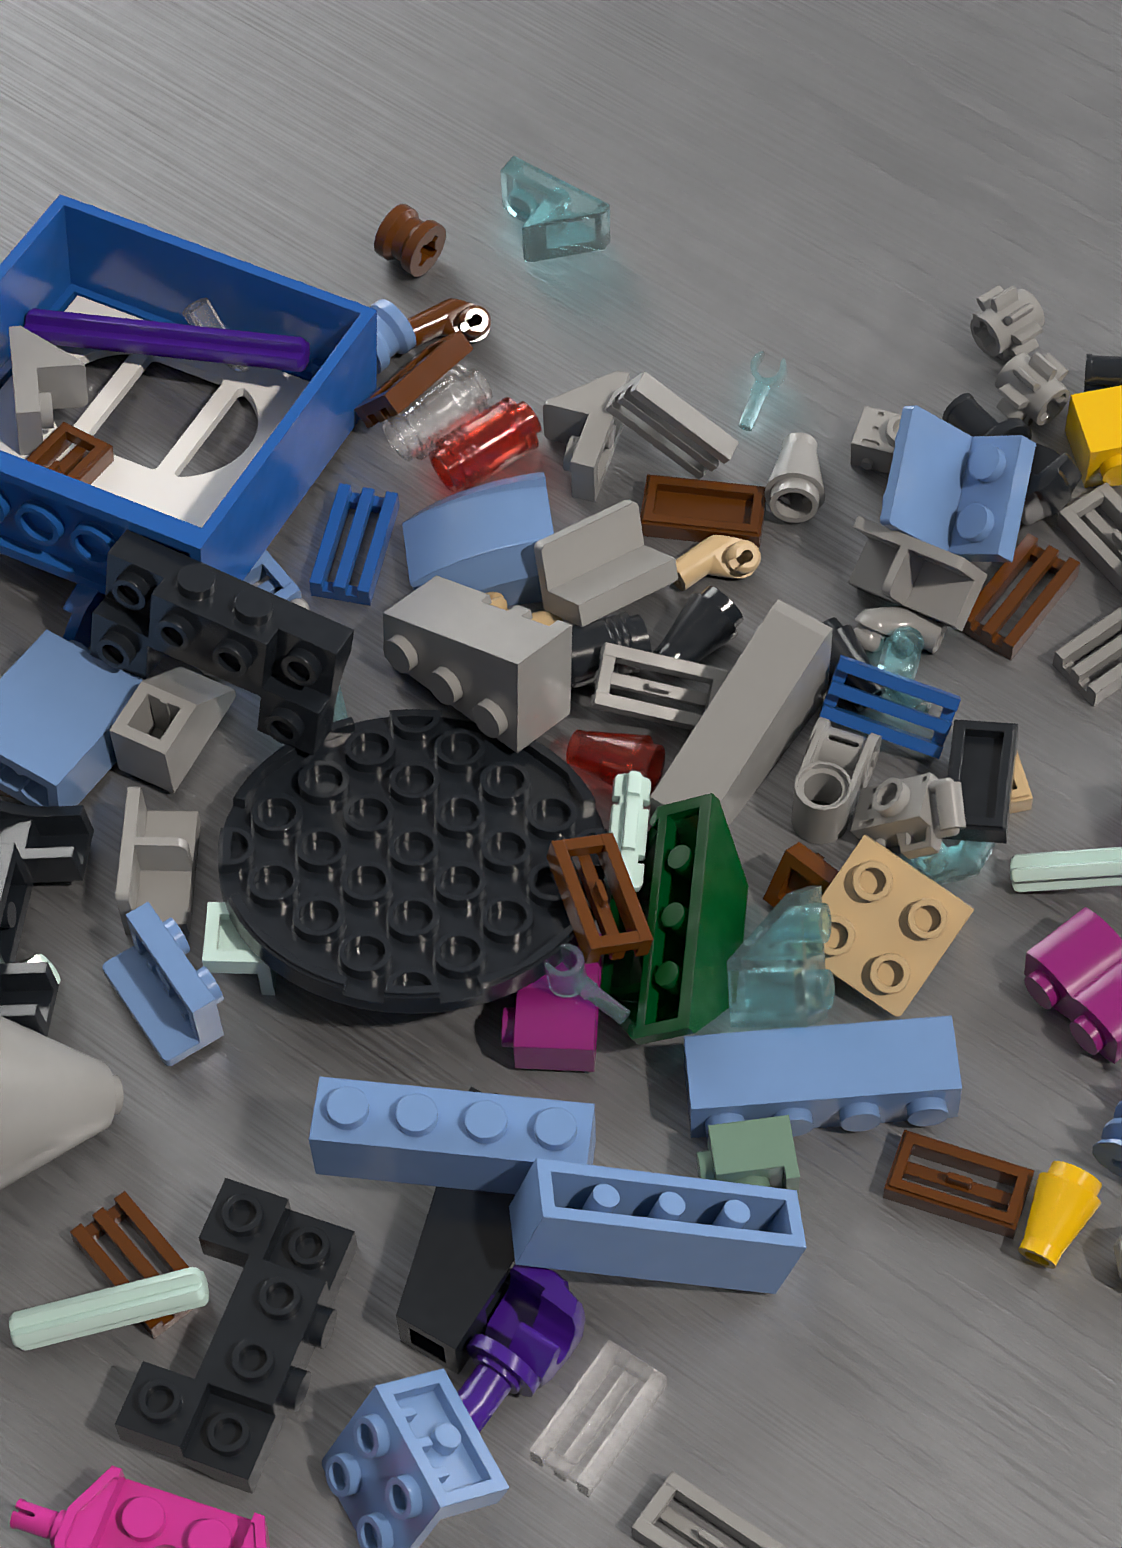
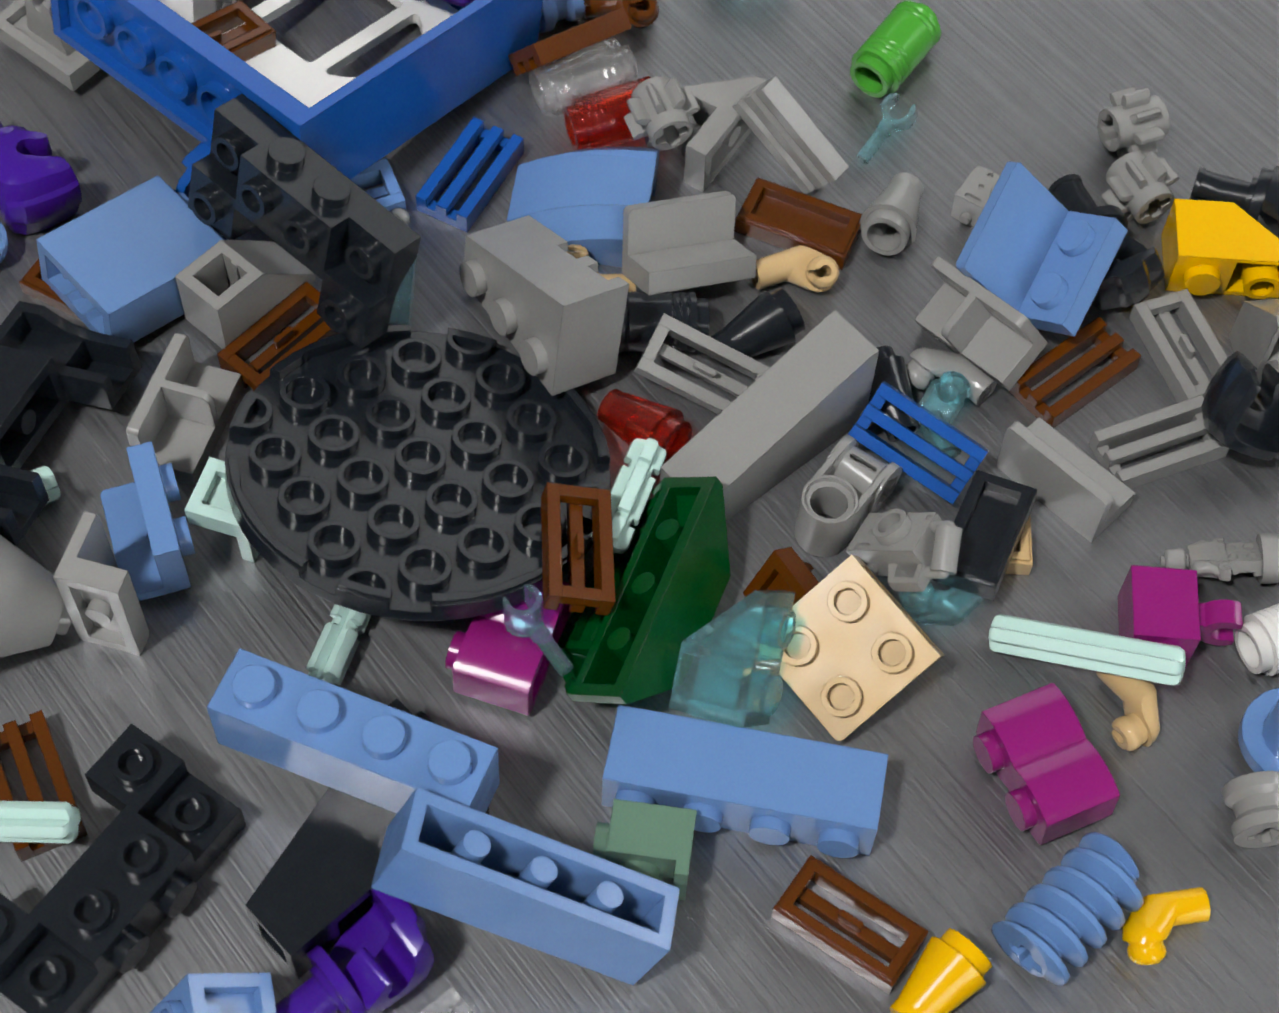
camera: 10 degrees right, 0 degrees up
none -> light grey panel [53,511,150,656]
none -> reddish brown tile [217,282,340,391]
none -> light aqua axle [305,604,371,687]
none -> light grey gear [624,76,700,150]
none -> bright green head [850,1,941,98]
none -> light grey panel [995,417,1135,543]

